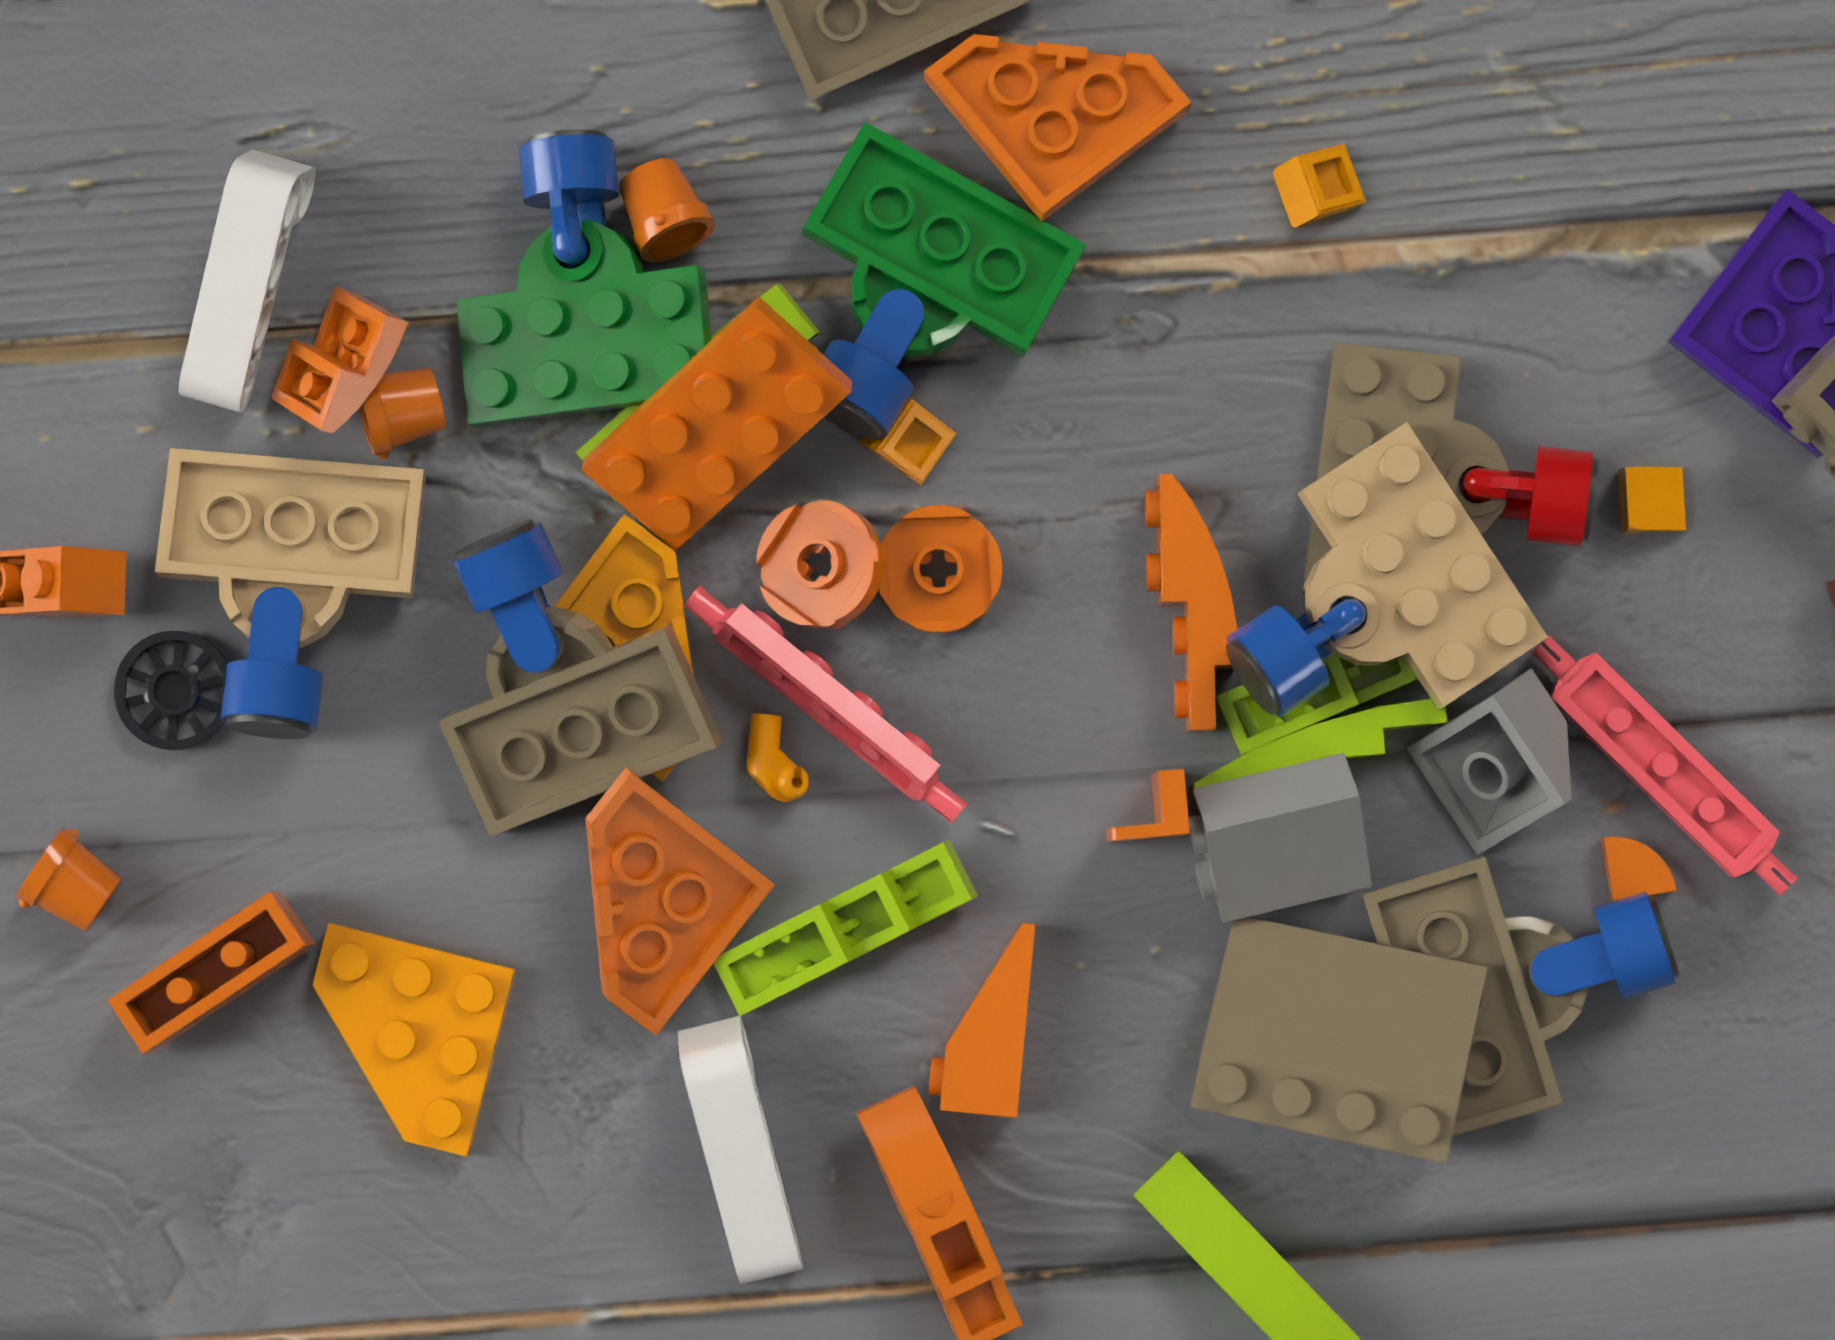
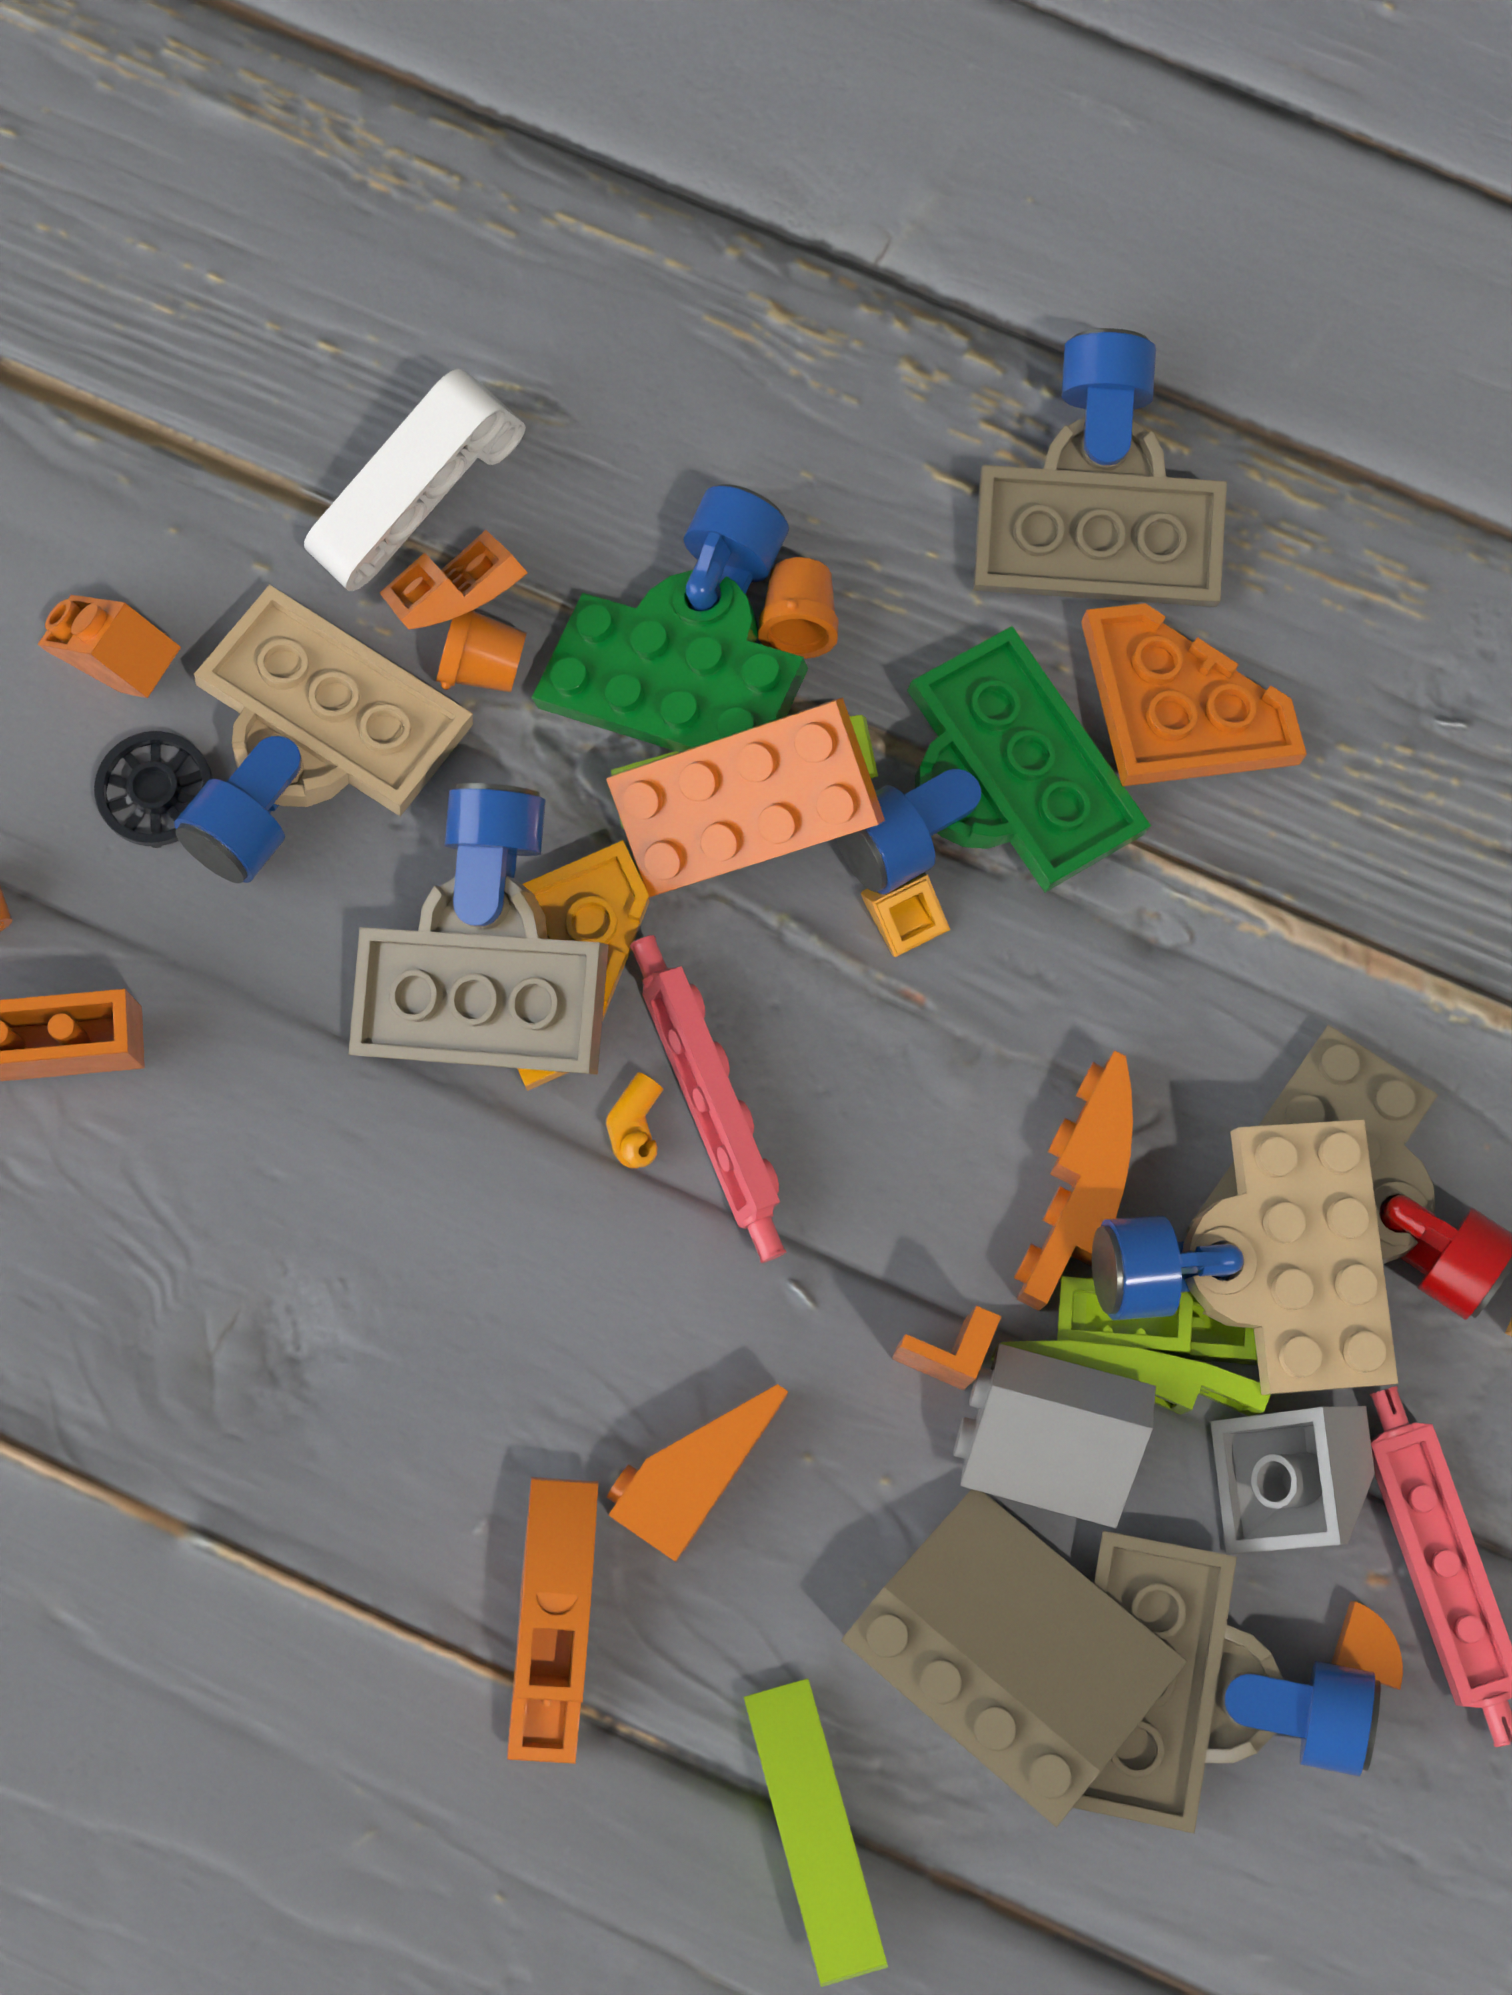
camera: 25 degrees right, 10 degrees down
light orange plate [312,923,516,1157] -> none
orange plate [585,768,775,1036] -> none
white beam [678,1015,803,1285] -> none
lime slope [713,839,978,1016] -> none
orange plate [756,500,888,629] -> none
orange plate [878,505,1002,634] -> none
light orange slope [1273,143,1366,228] -> none

